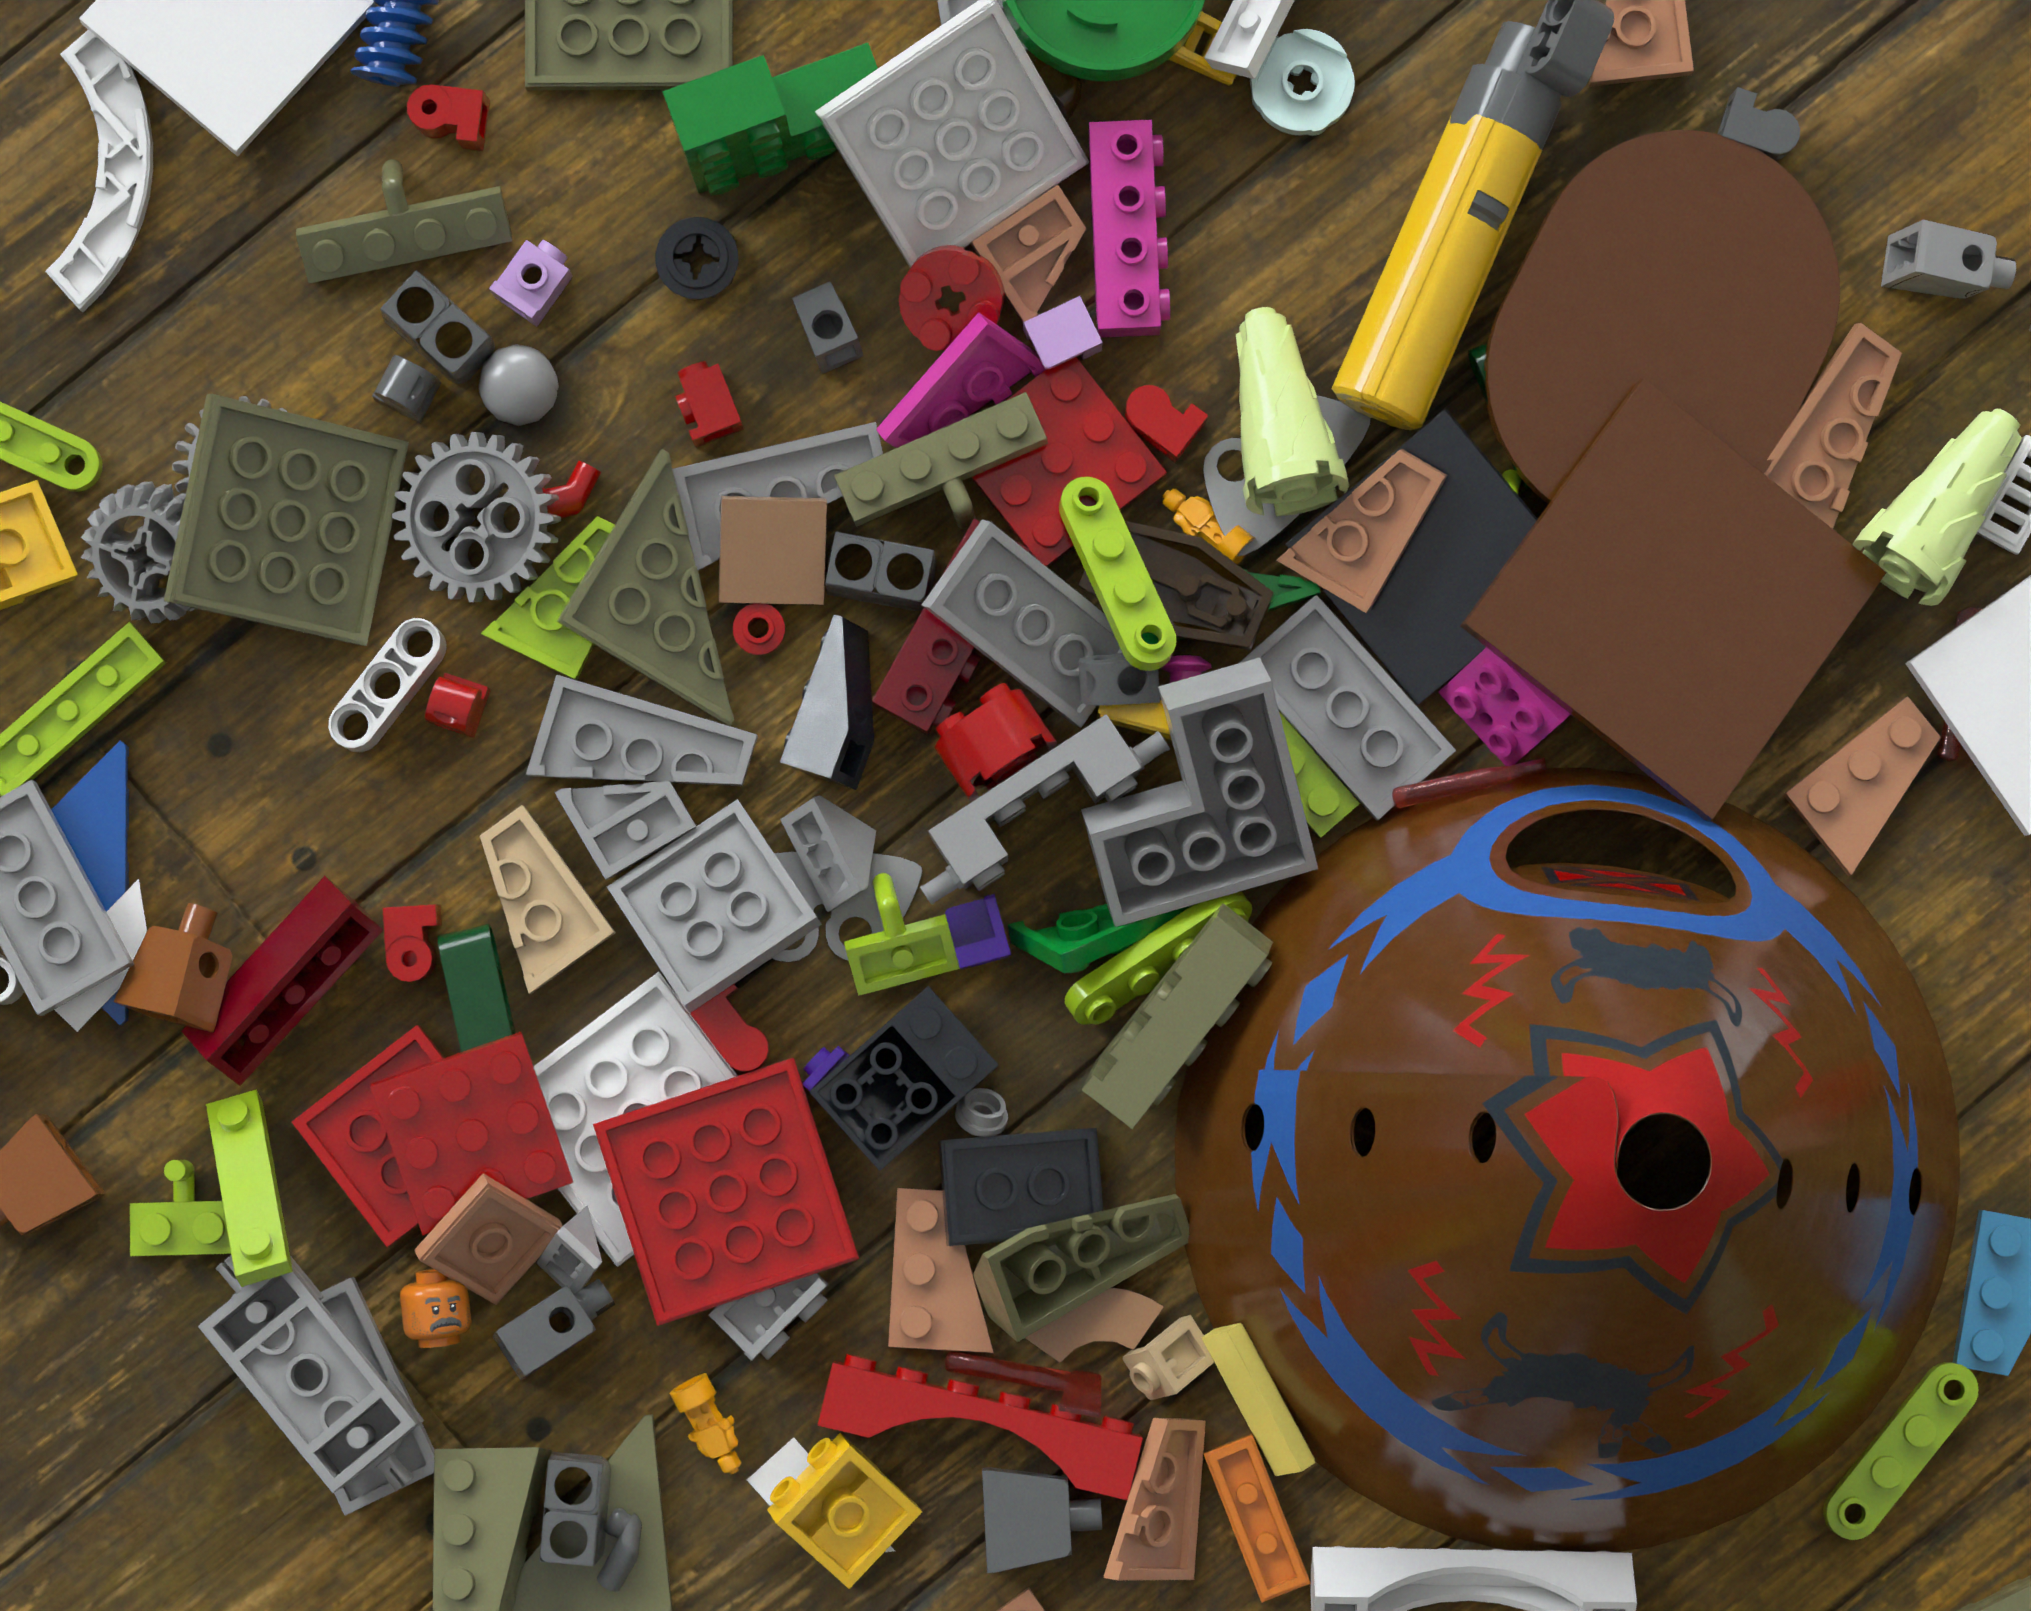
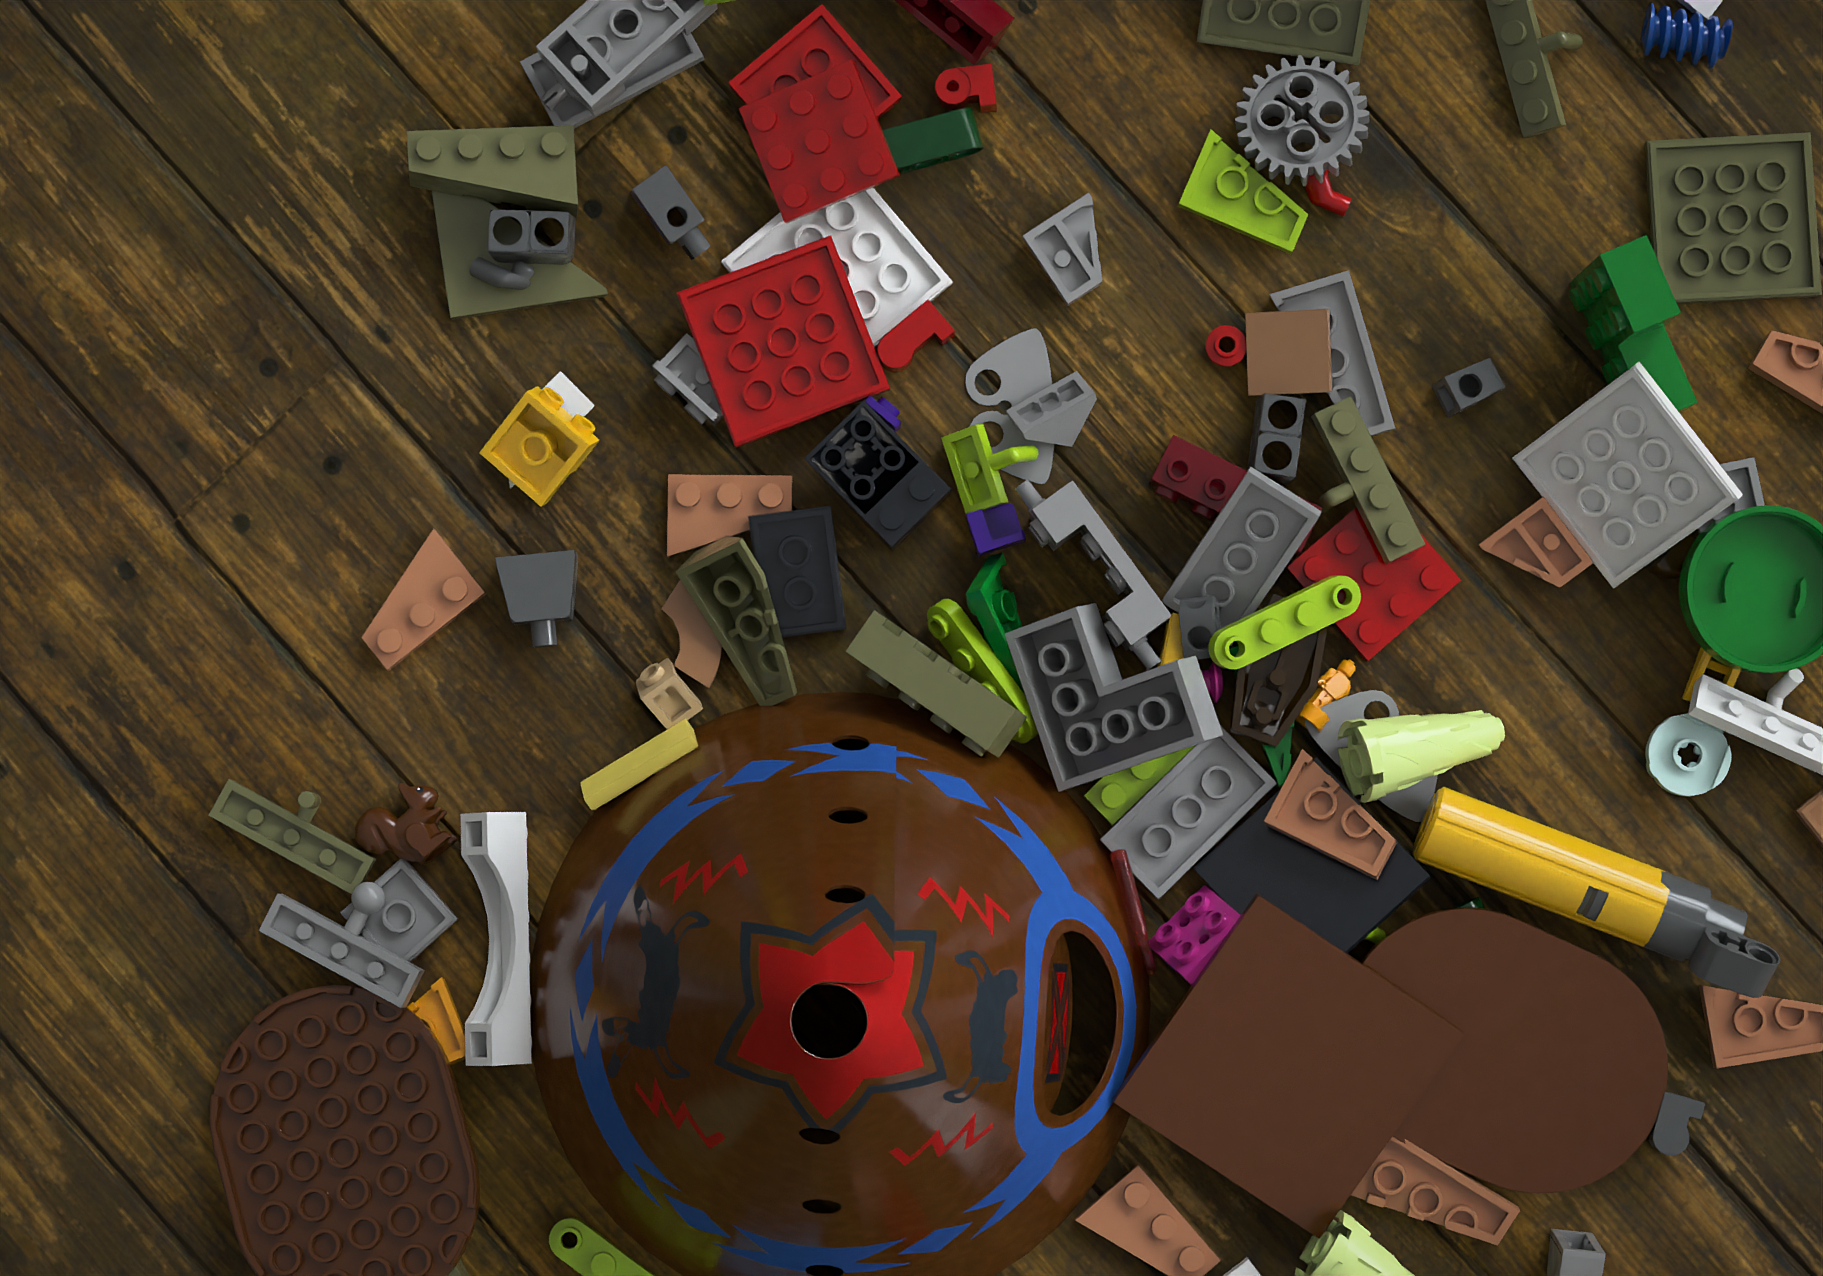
camera: 85 degrees right, 0 degrees up
white beam [328,618,446,752] -> none
dark grey leg [372,355,441,423] -> none
dark grey piece [380,270,495,384] -> none
orange head [399,1269,472,1348] -> none
red leg [407,85,490,151] -> none
nougat plate [415,1173,563,1305] -> none
red leg [425,673,491,738] -> none
light grey hair [478,344,559,426] -> none
tan wing [480,805,616,994] -> none
lavender brick [489,240,573,327] -> none
light grey wing [526,675,758,786] -> none
light grey slope [536,1205,602,1294] -> none
olive tile [556,449,734,726] -> none
light grey plate [607,799,822,1013] -> none
black gear [655,217,739,301] -> none
light orange piece [669,1373,741,1475] -> none
red brick [675,361,744,448] -> none
slope [780,615,874,790] -> none
red arch [818,1354,1143,1500] -> none
dark pink wing [876,312,1046,448] -> none
red plate [899,245,1005,351] -> none
red brick [935,683,1057,801] -> none
clear red piece [945,1351,1101,1418] -> none
light grey plate [955,1088,1008,1137] -> none
lavender panel [1023,296,1103,369] -> none
dark pink brick [1088,120,1170,338] -> none
nougat wing [1103,1418,1206,1581] -> none
red leg [1125,385,1208,463] -> none
orange tile [1203,1433,1311,1603] -> none

